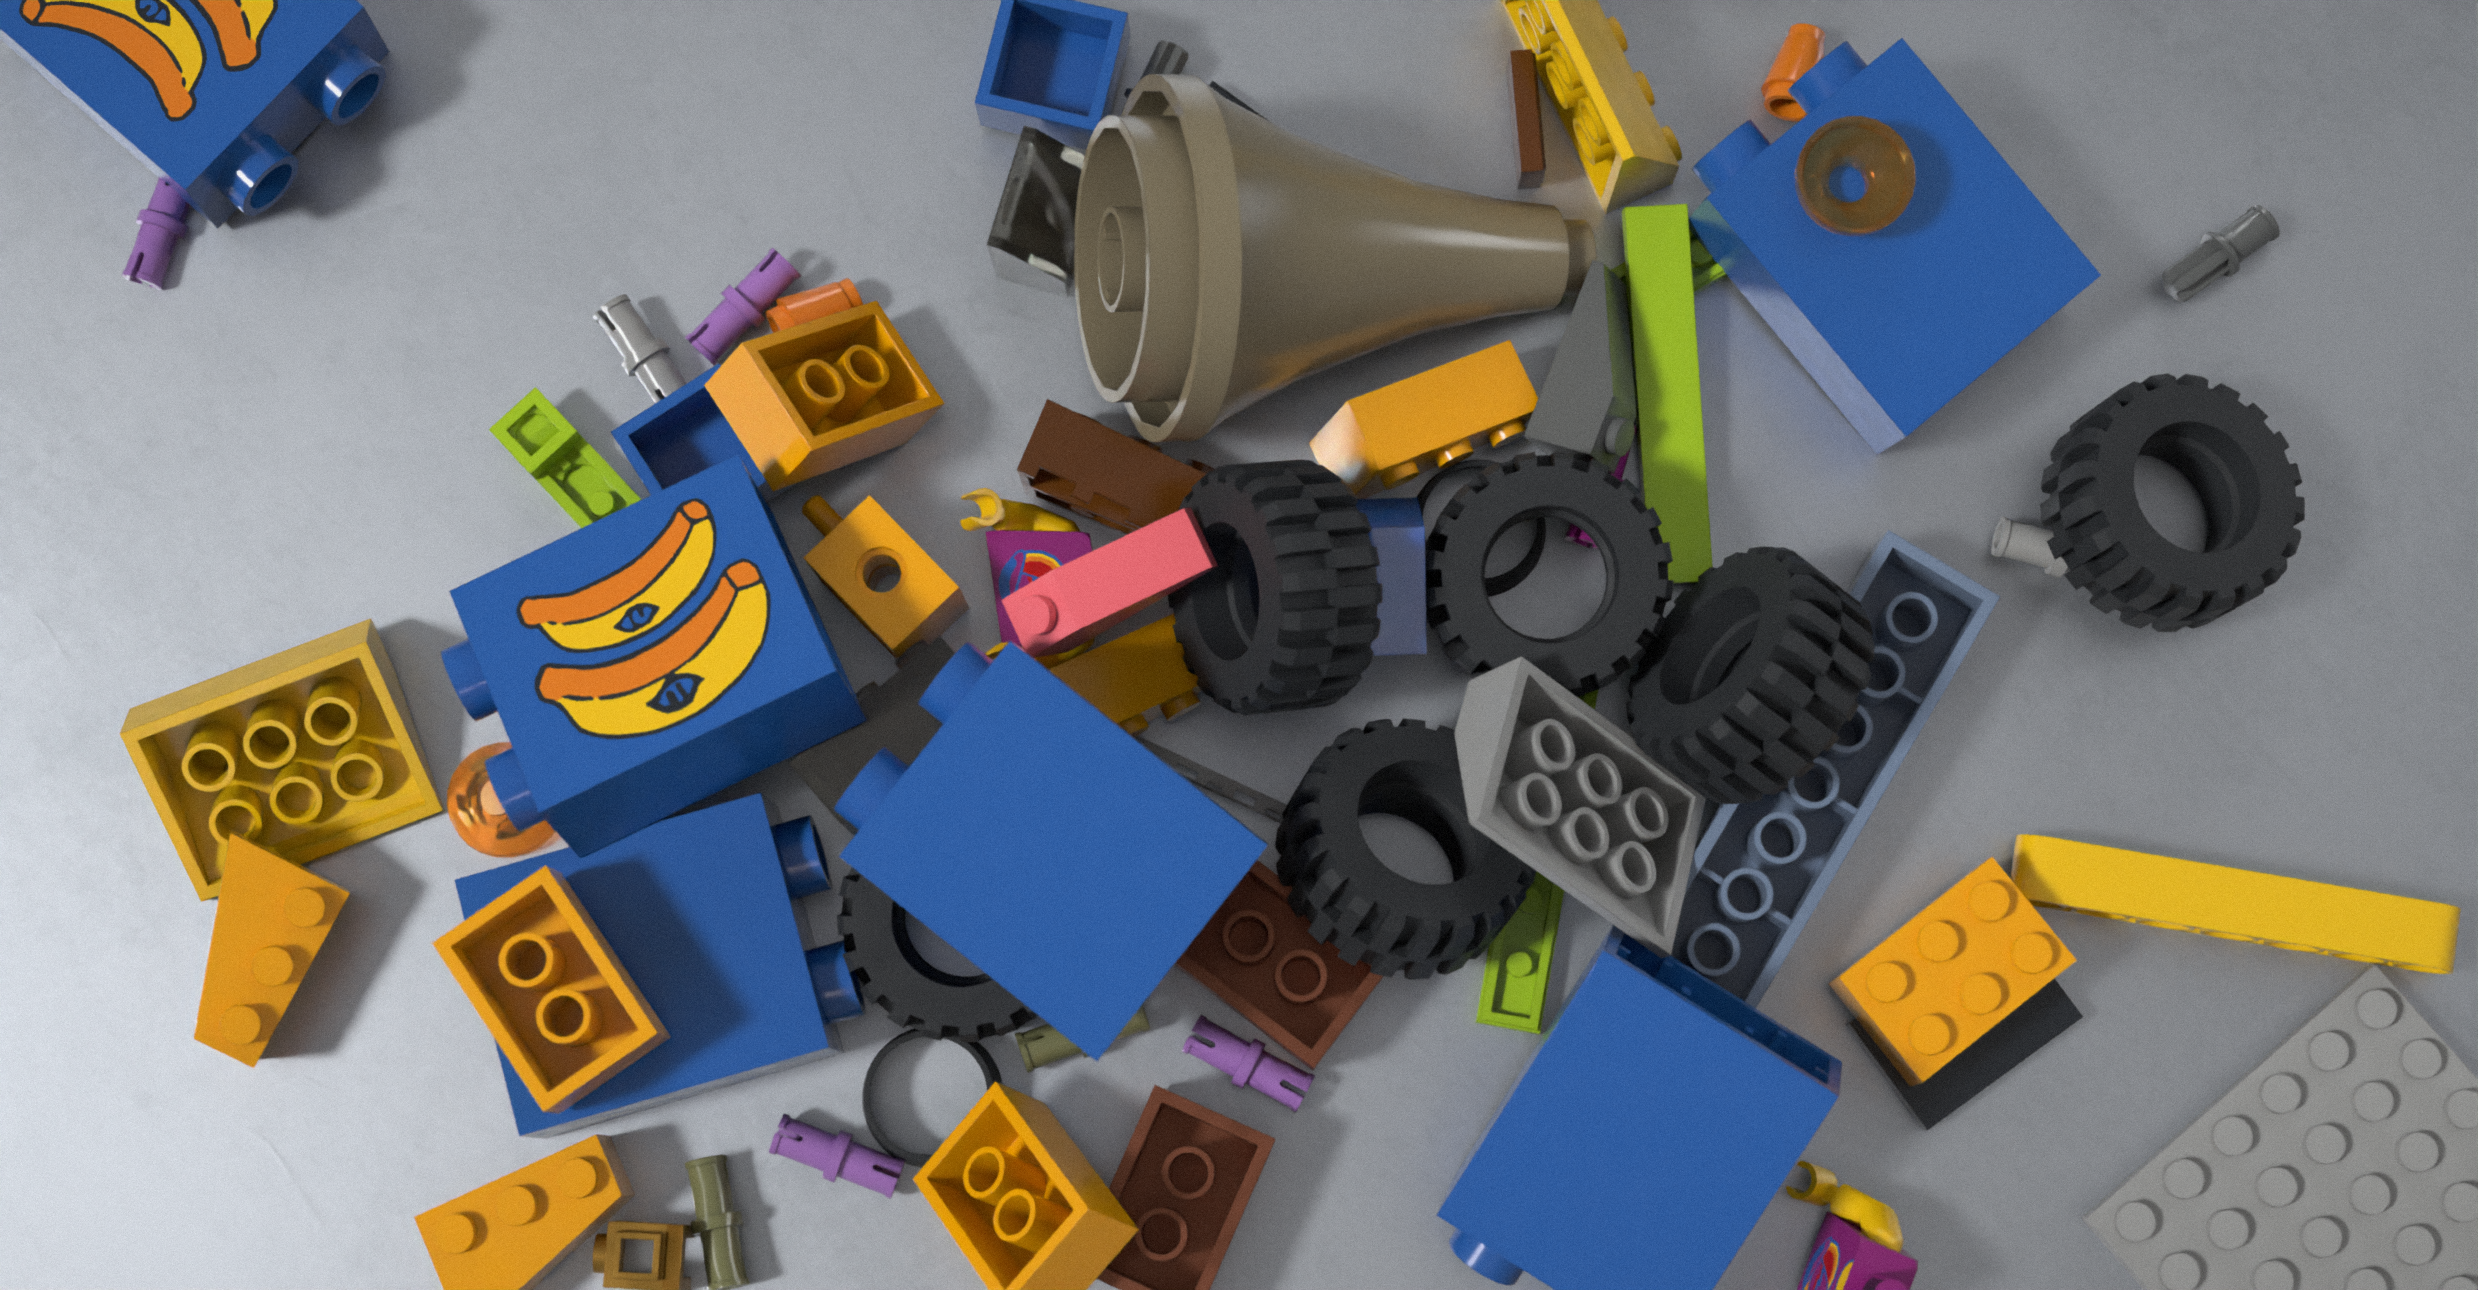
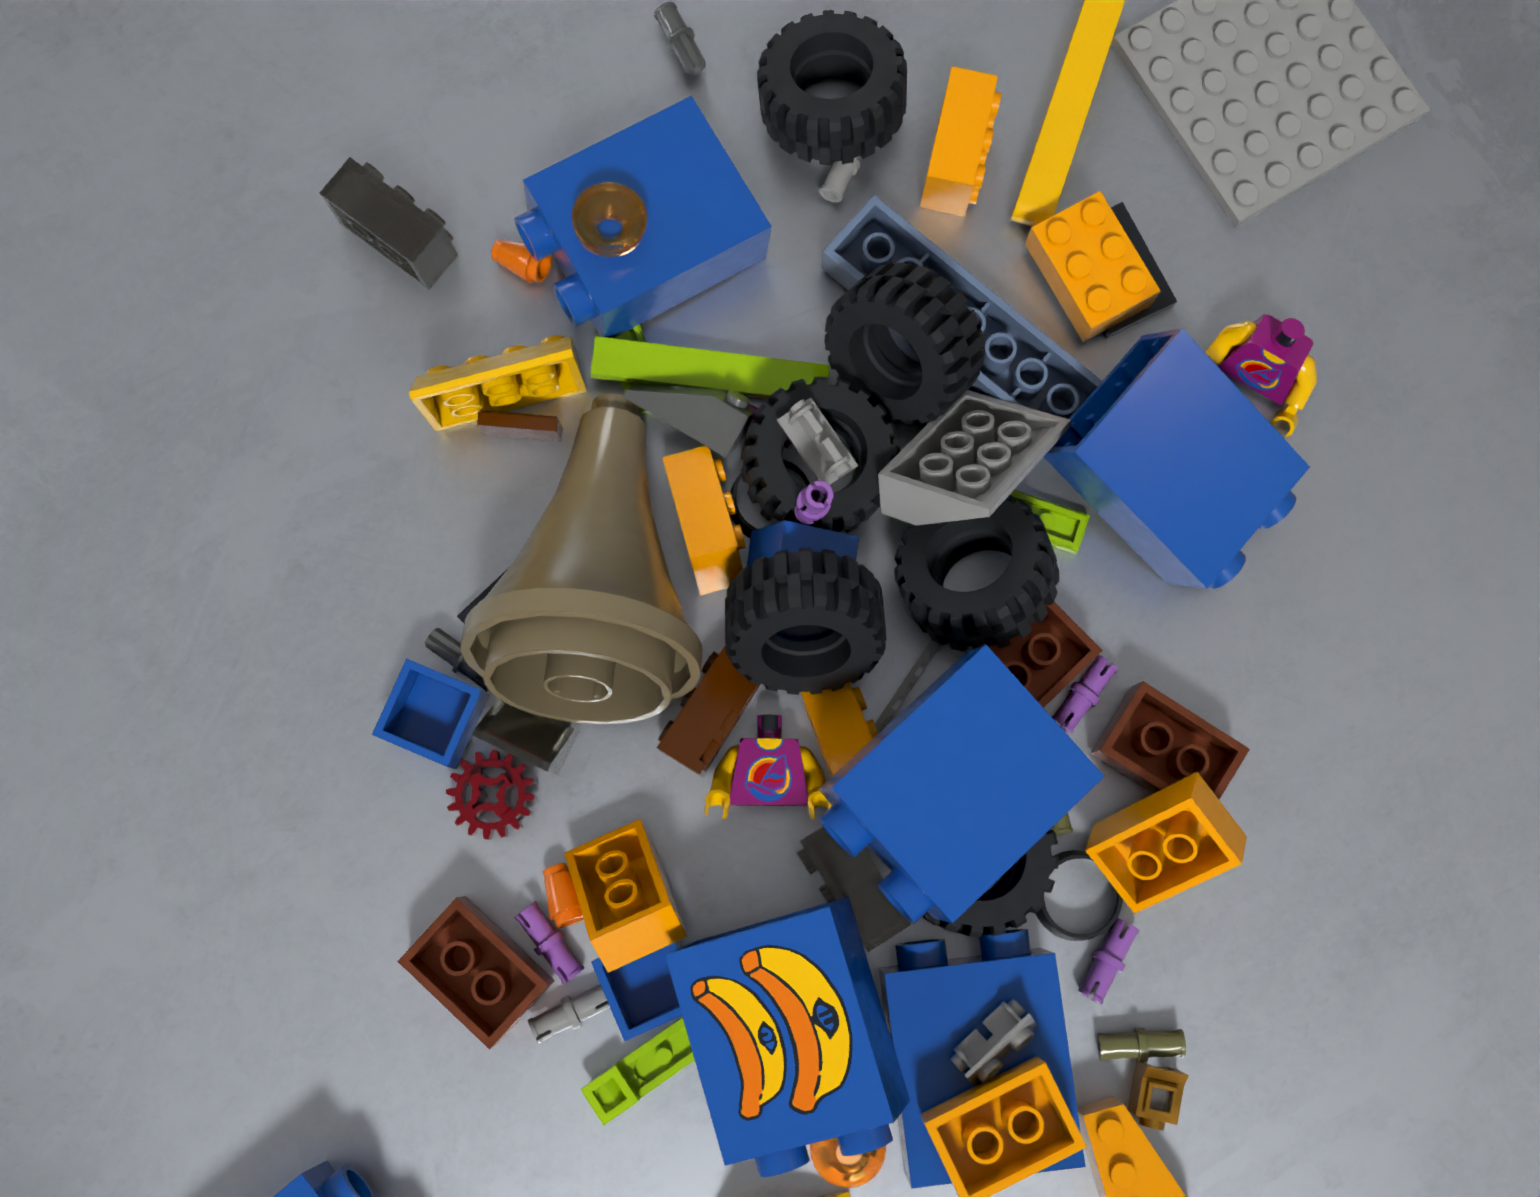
camera: 85 degrees left, 0 degrees up
light orange piece [802,495,970,669] -> none
coral slope [1001,507,1218,658] -> none
none -> copper brick [397,896,555,1050]
none -> dark red gear [446,750,537,840]
none -> light grey hinge [777,398,858,485]
none -> medium lavender pin [794,480,833,525]
none -> light orange brick [920,66,1002,217]
none -> light grey hinge [950,999,1038,1086]

